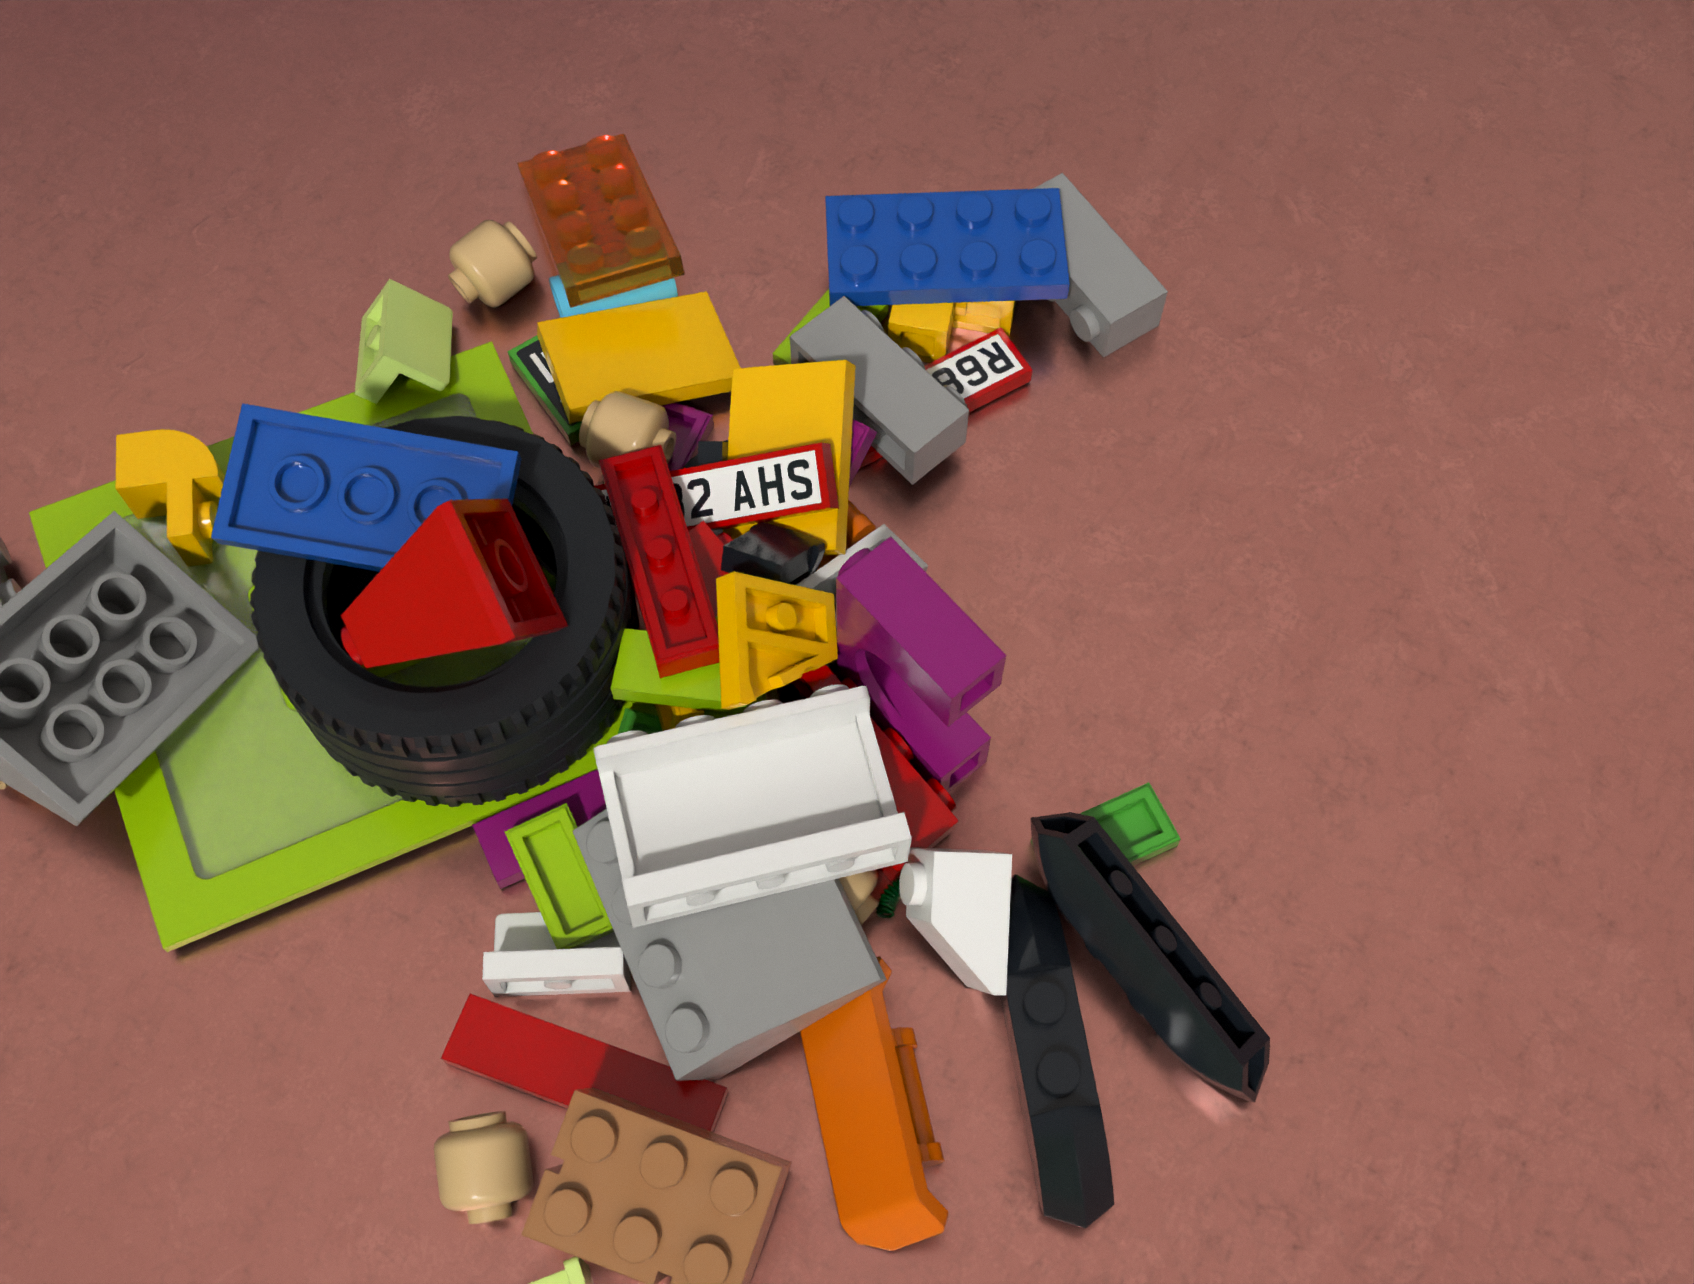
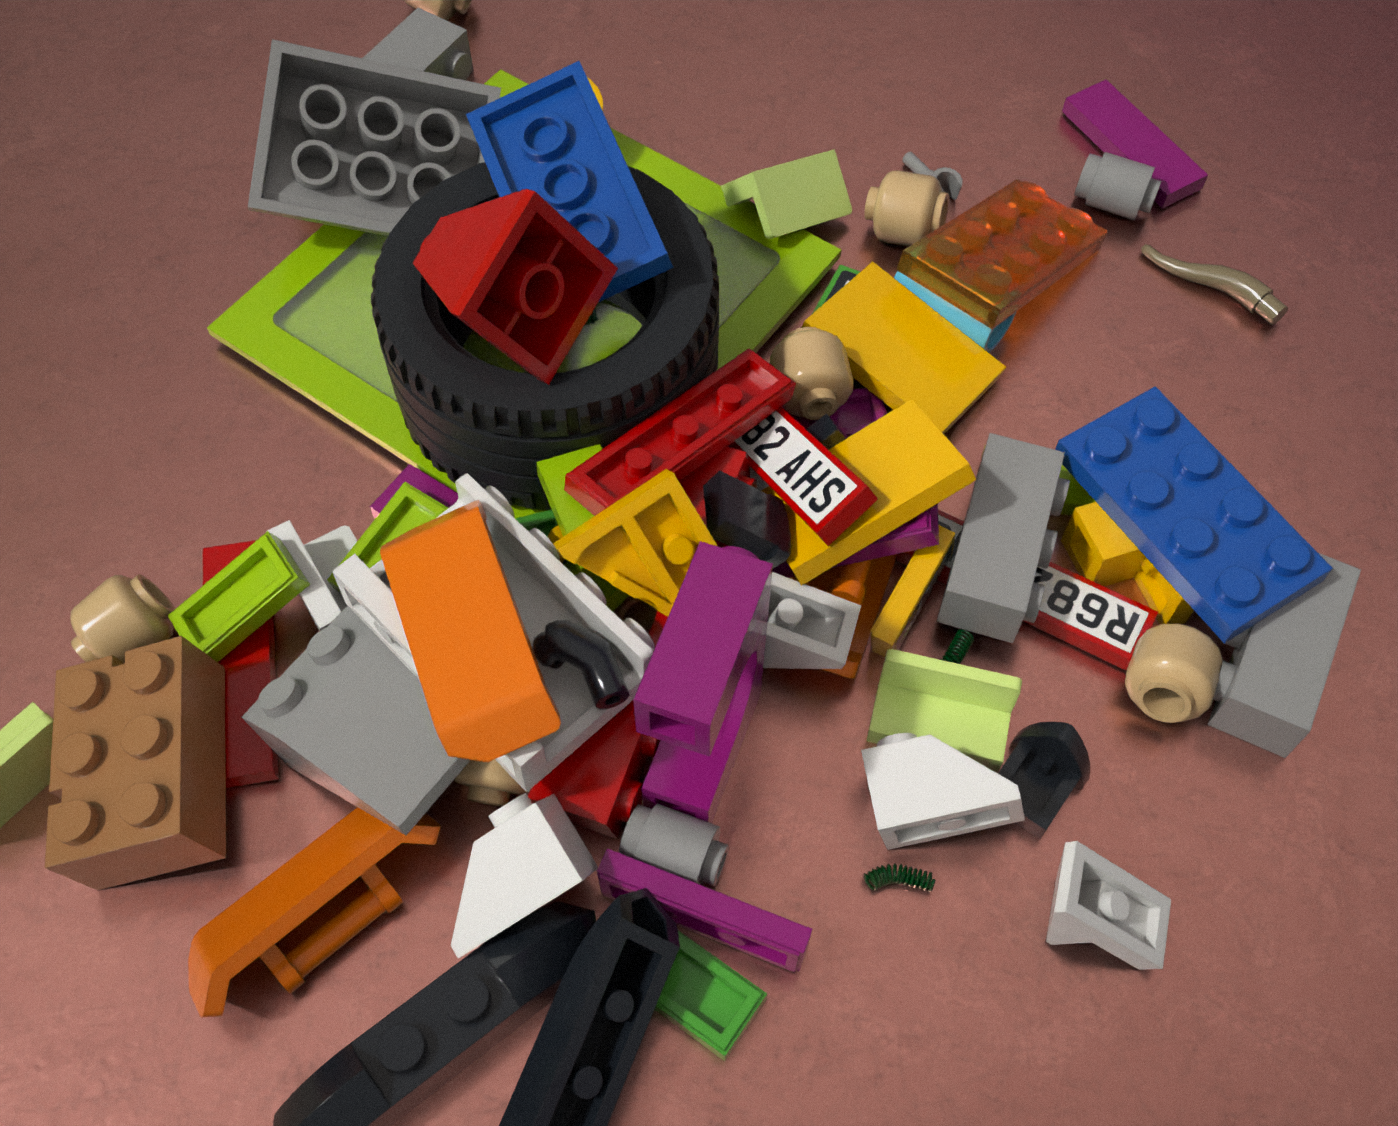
camera: 60 degrees right, 5 degrees down
none -> lime tile [168,531,310,662]
none -> orange piece [380,500,561,763]
none -> black arm [532,620,630,710]
none -> magenta tile [597,848,813,972]
none -> light grey brick [619,803,729,886]
none -> white slope [861,733,1025,850]
none -> dark green leg [863,863,936,893]
none -> yellowish green panel [866,649,1022,772]
none -> yellow tile [870,525,956,657]
none -> light grey hand [902,152,962,200]
none -> dark green leg [940,629,974,664]
none -> black tile [998,721,1090,839]
none -> white slope [1046,841,1171,970]
none -> magenta tile [1062,79,1208,209]
none -> light grey brick [1074,152,1162,220]
none -> tan head [1125,624,1223,723]
none -> dark tan animal [1141,244,1288,325]

